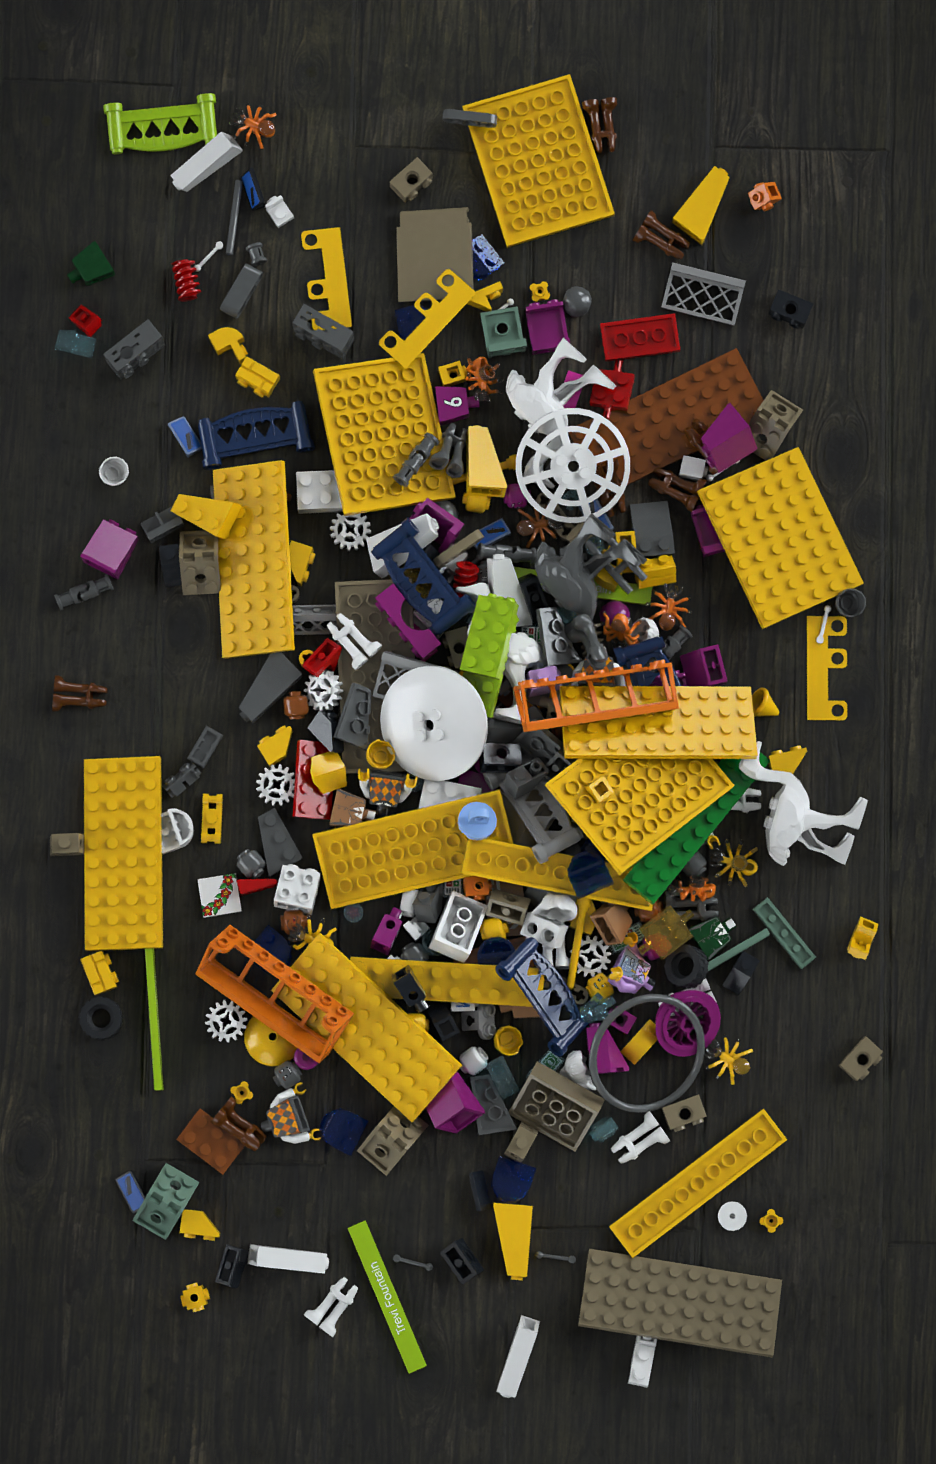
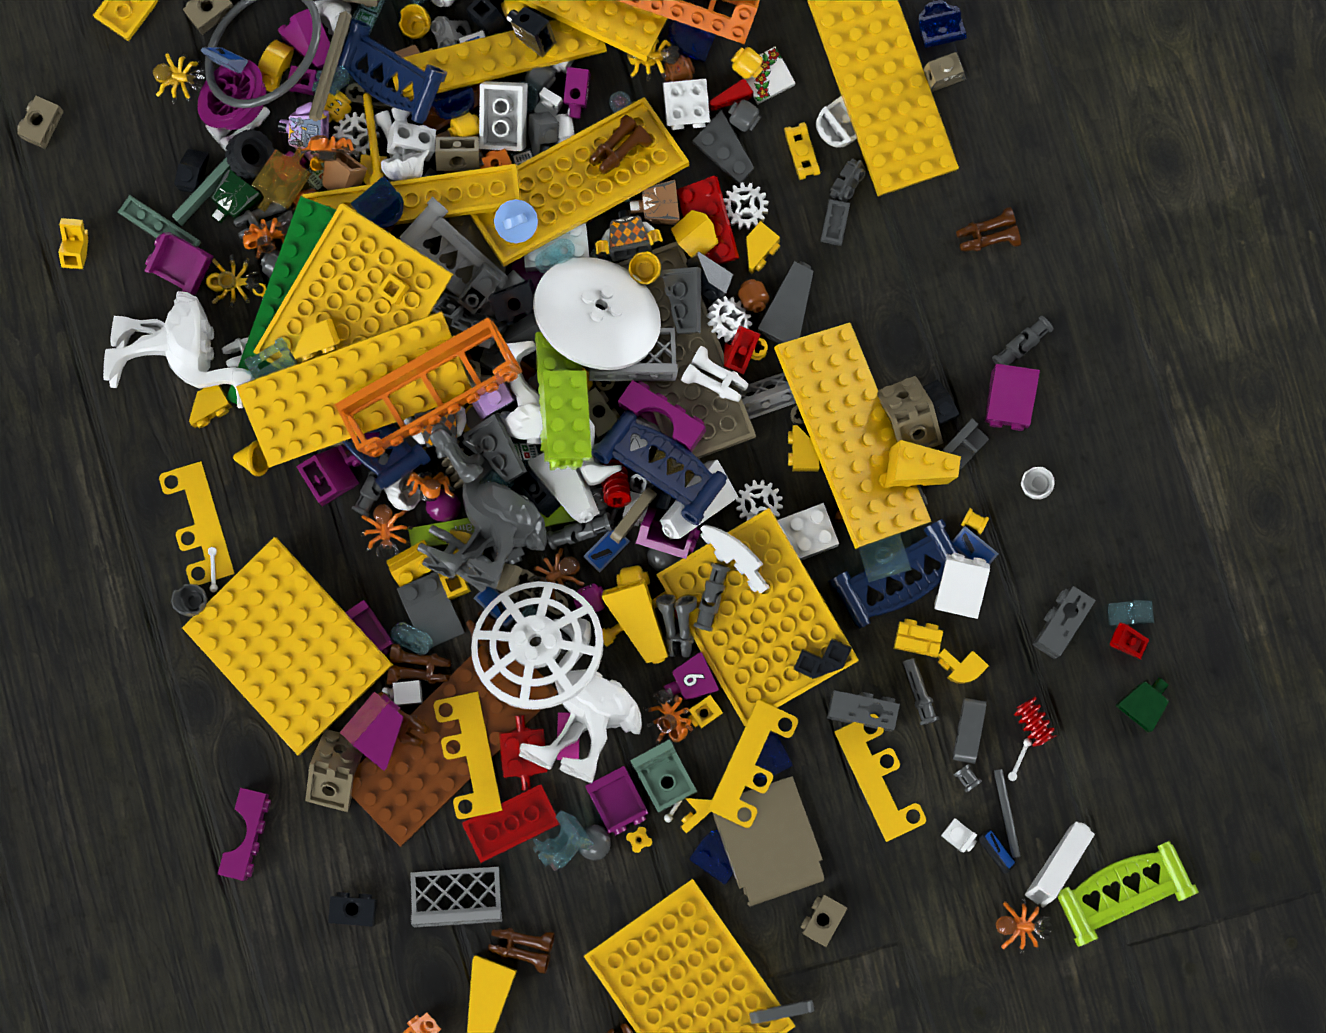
camera: 170 degrees right, 0 degrees up
none -> magenta panel [145,232,214,295]
none -> sand blue slope [201,47,248,74]
none -> magenta arch [218,788,271,881]
none -> clear light blue plate [244,337,297,379]
none -> yellow slope [293,318,340,361]
none -> animal [300,135,359,161]
none -> dark tan axle [309,11,352,122]
none -> clear light blue plate [391,622,433,655]
none -> yellow piece [434,692,502,819]
none -> clear light blue tile [533,810,594,871]
none -> clear light blue plate [535,239,575,274]
none -> reddish brown piece [589,115,653,175]
none -> white slope [700,525,770,594]
none -> yellow head [731,47,763,79]
none -> black tile [793,638,852,679]
none -> clear light blue tile [859,533,911,582]
none -> dark grey pin [903,658,939,726]
none -> clear blue slope [919,0,967,48]
none -> white panel [934,553,990,619]
none -> yellow bush [961,508,989,535]

